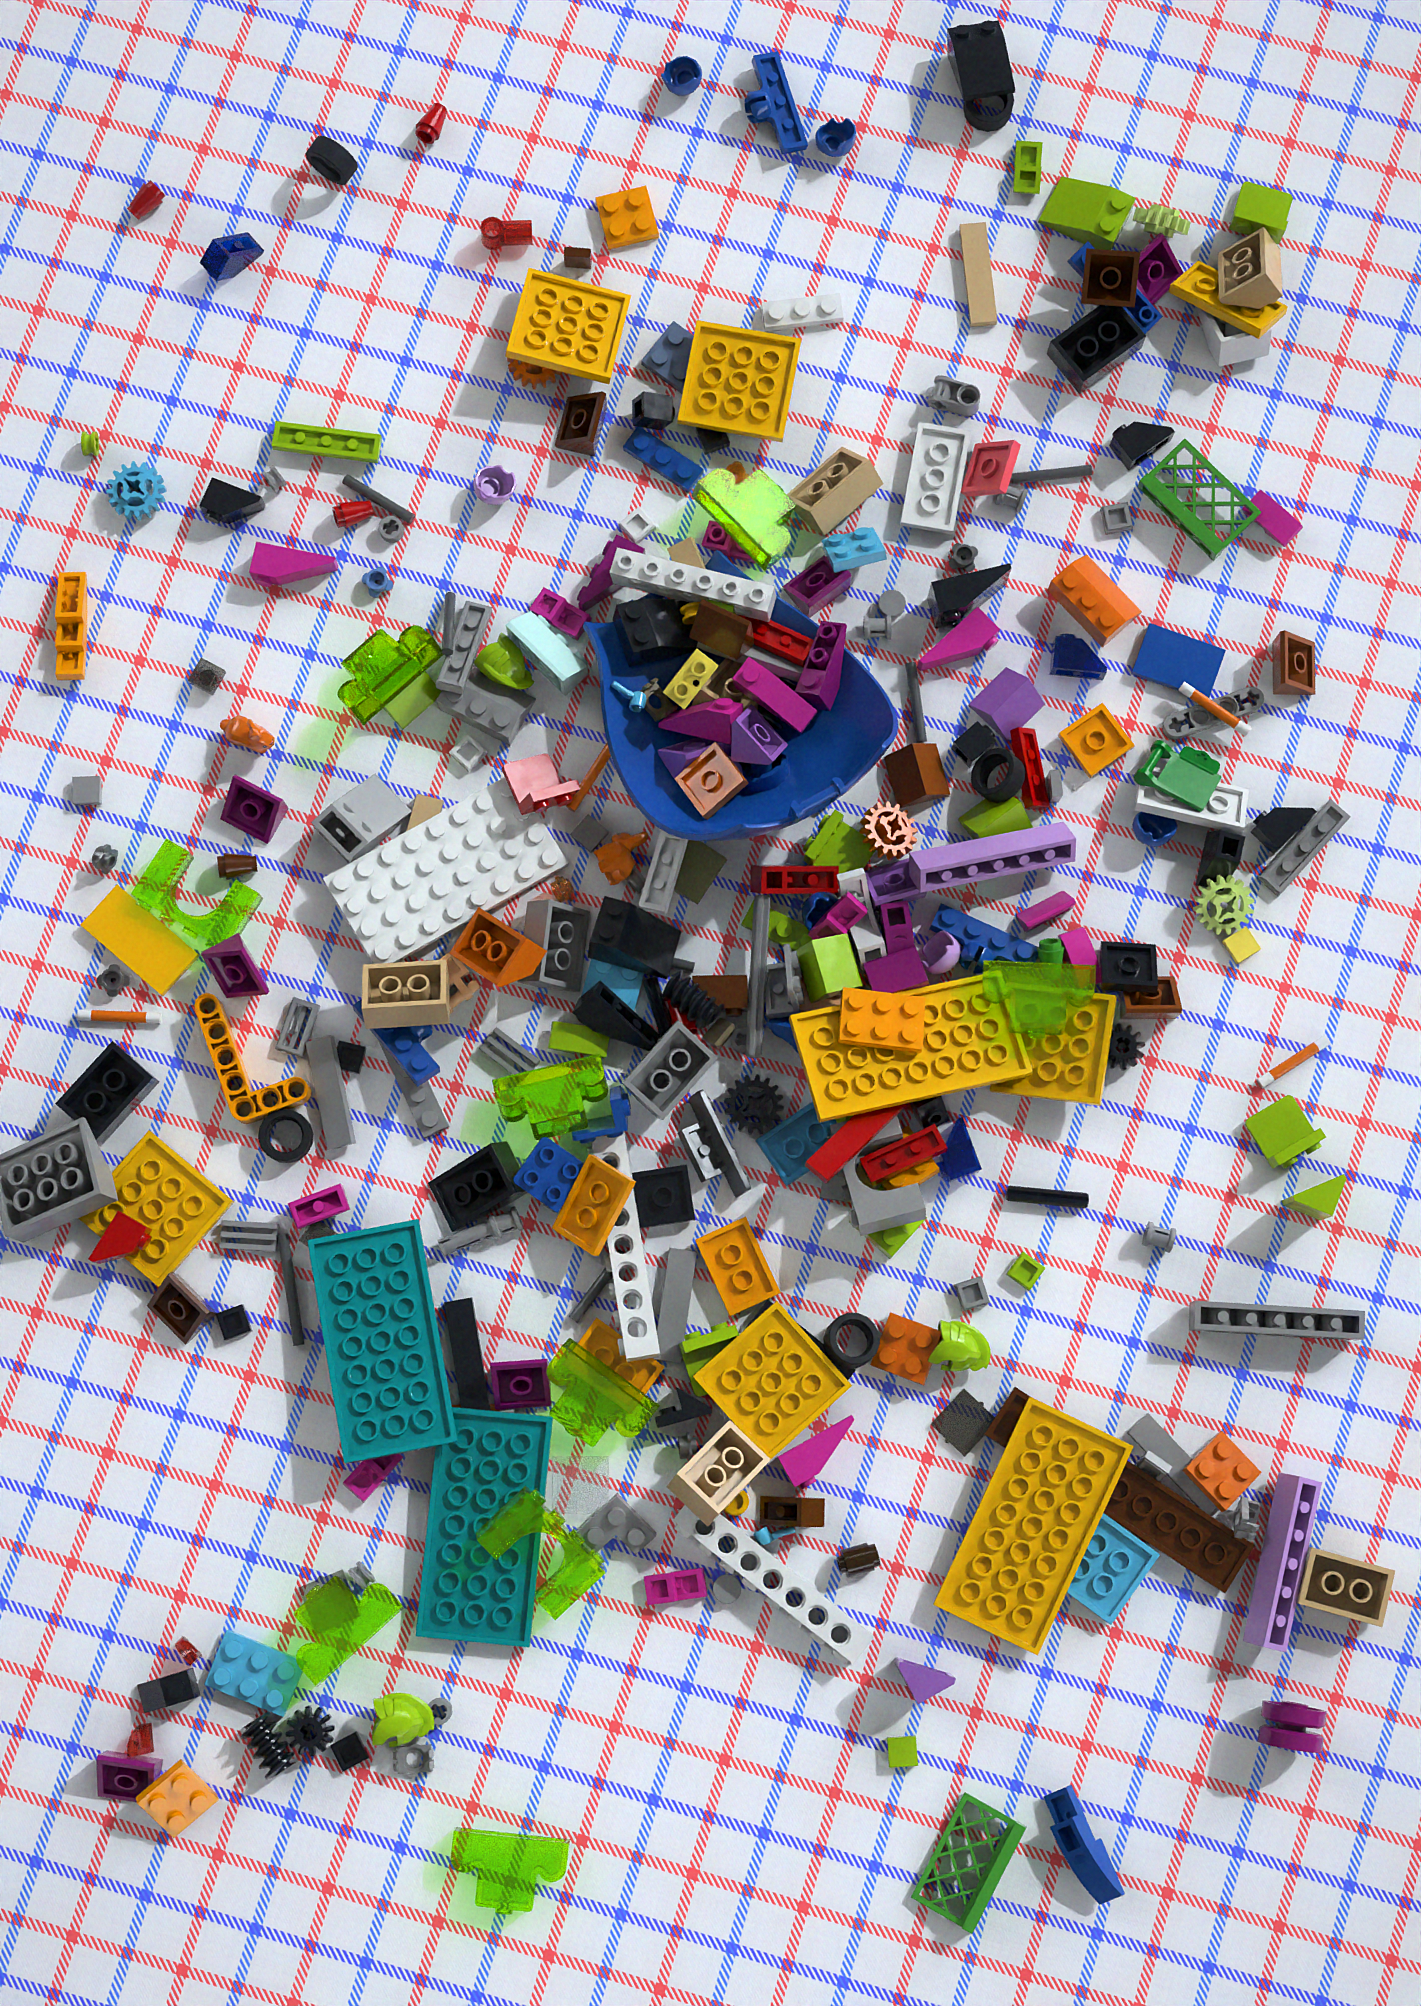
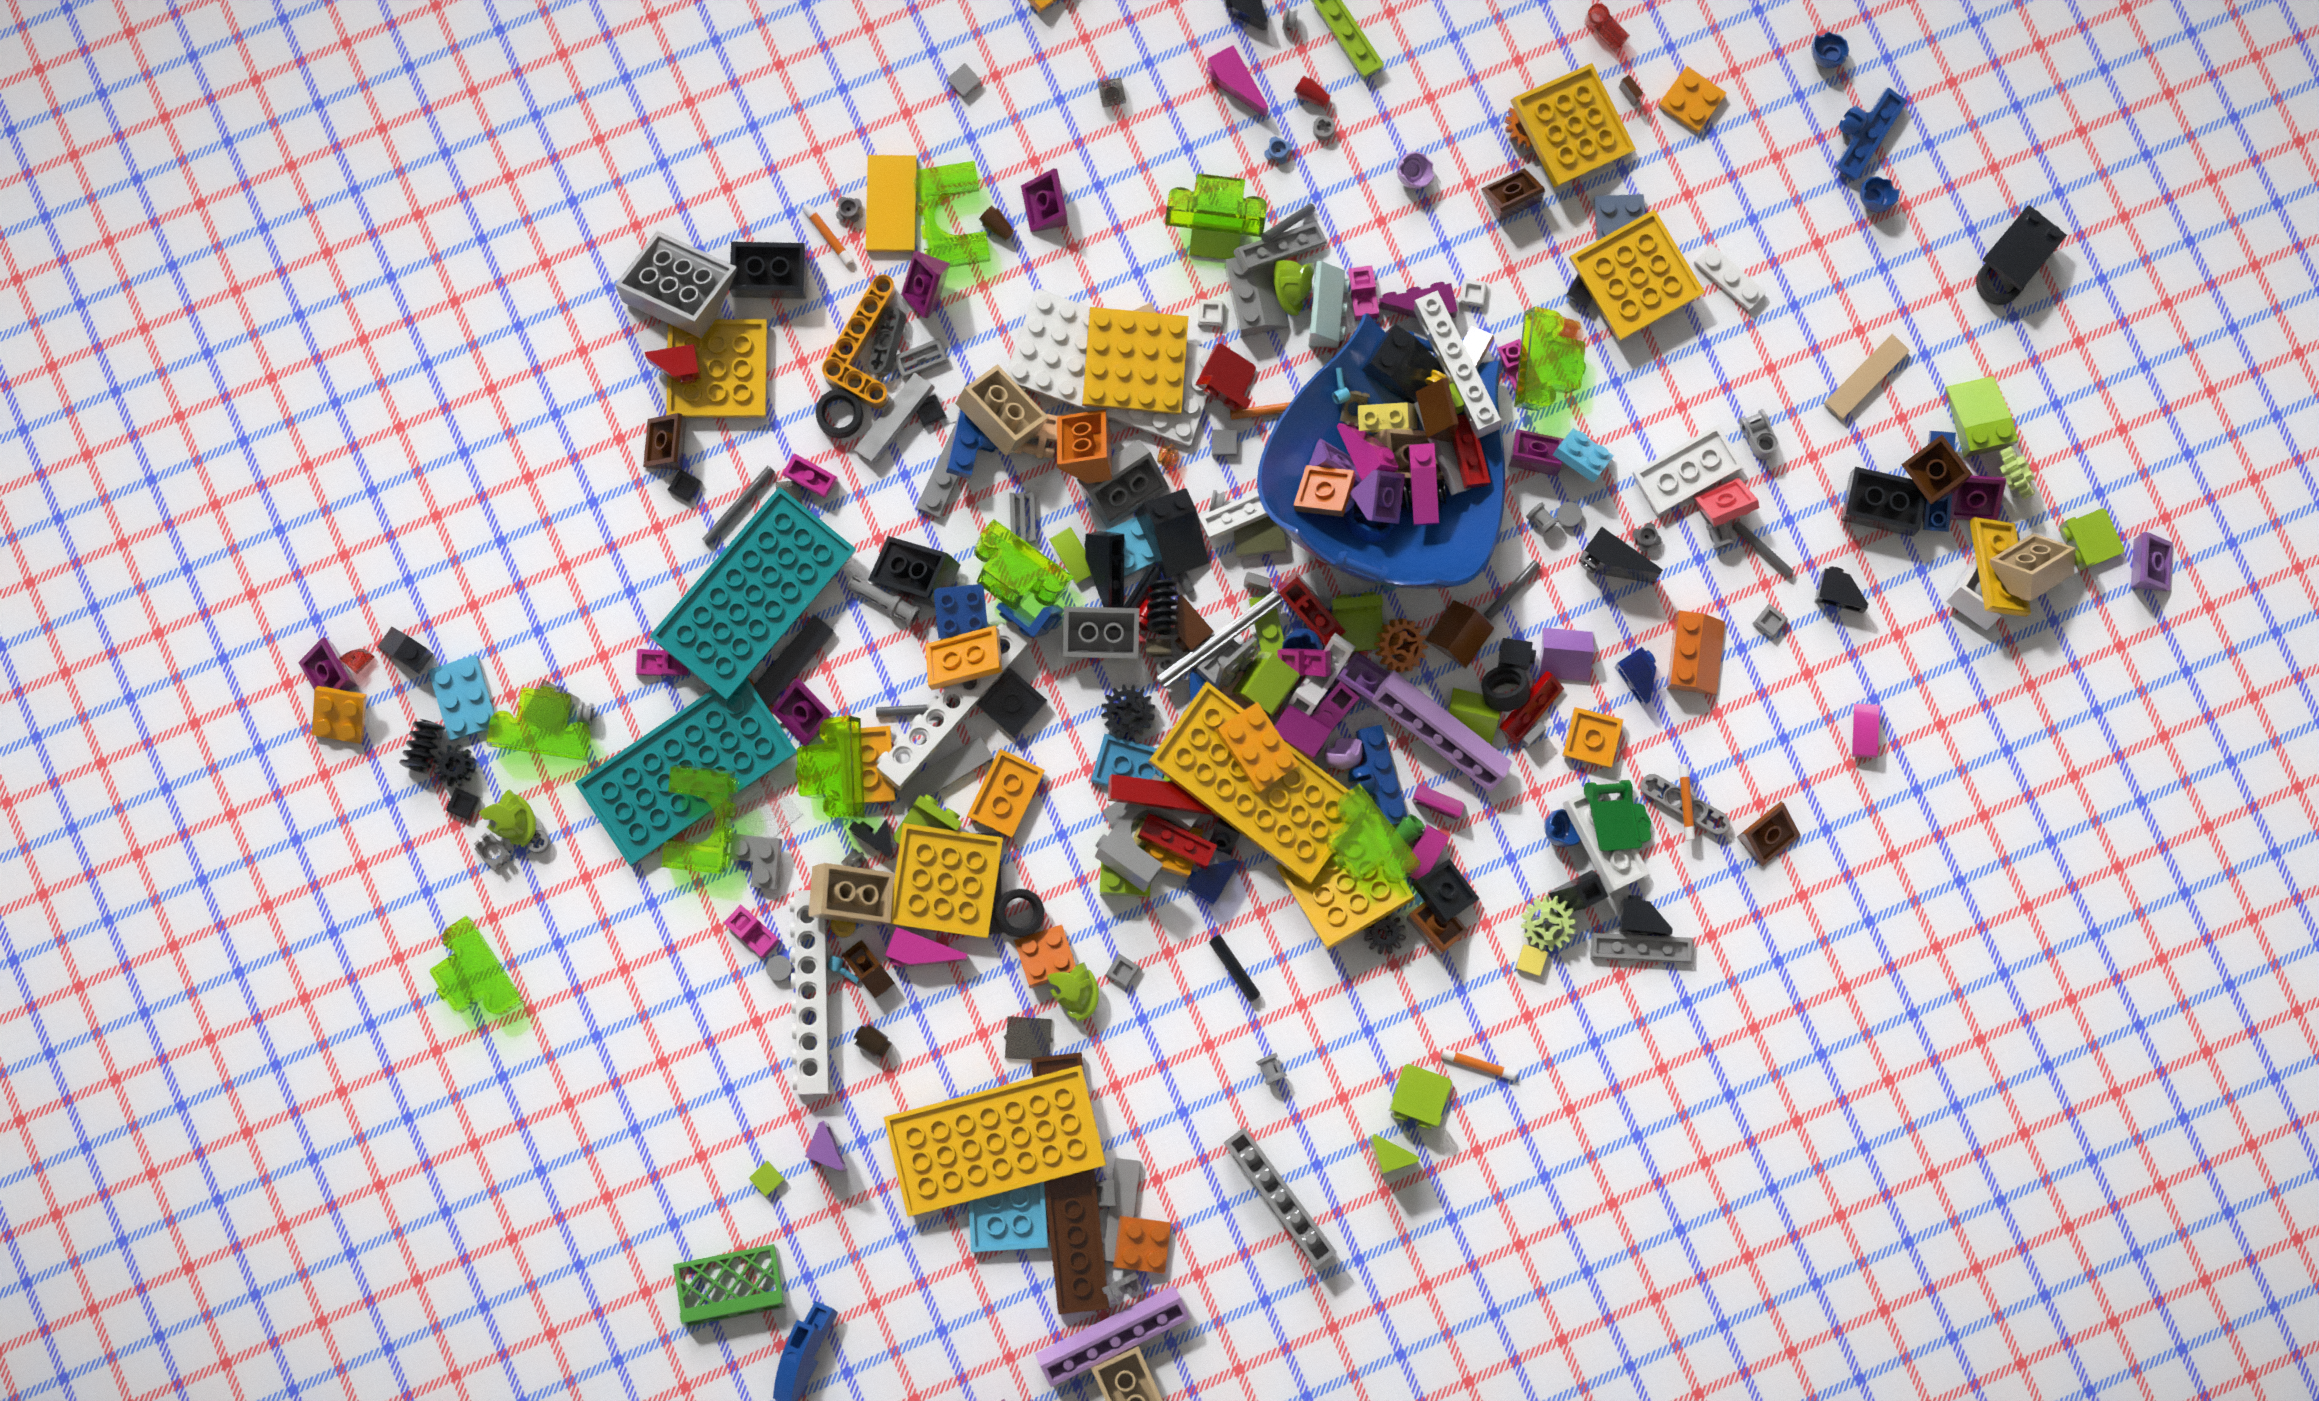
camera: 50 degrees right, 0 degrees up
flat silver plate [92,844,118,874] -> none
clear red tile [175,1636,202,1666] -> none
light grey tile [219,1220,279,1252] -> none
orange animal [220,715,275,754] -> none
light grey slope [311,774,412,863] -> none
dark grey bar [342,474,415,524] -> none
orange animal [593,831,649,885] -> none
blue plate [623,427,704,493] -> none
black brick [632,391,675,430] -> none
dark grey bracket [677,1089,751,1198] -> none
tan slope [783,447,884,535] -> none
magenta slope [795,621,847,711] -> none
dark pink slope [917,607,1000,671] -> none
lime tile [1006,1252,1045,1291] -> none
lime slope [1013,140,1043,194] -> none
blue tile [1131,623,1226,698] -> none
bright green fence [1138,439,1261,561] -> none
none -> dark grey beam [868,306,906,378]
none -> yellow plate [1082,307,1189,415]
none -> light grey tile [1244,572,1270,592]
none -> medium lavender slope [2131,532,2173,591]

